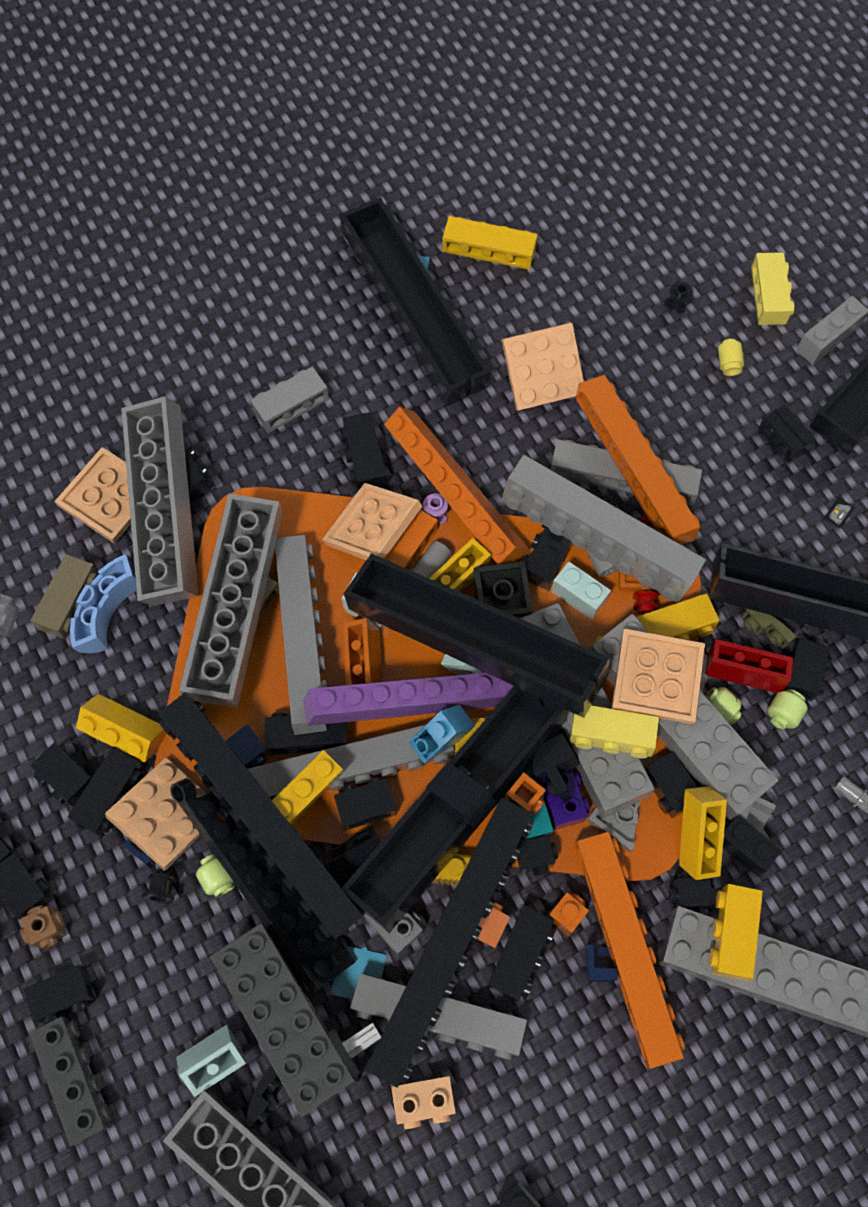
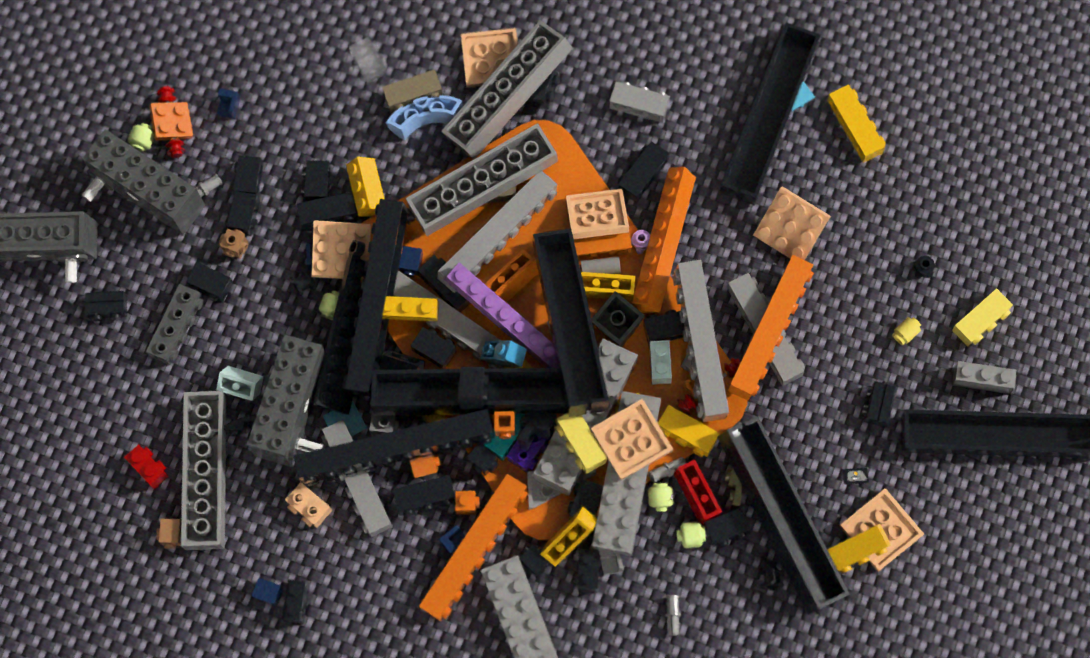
camera: 55 degrees right, 5 degrees up
yellow brick [709,884,763,981] -> none

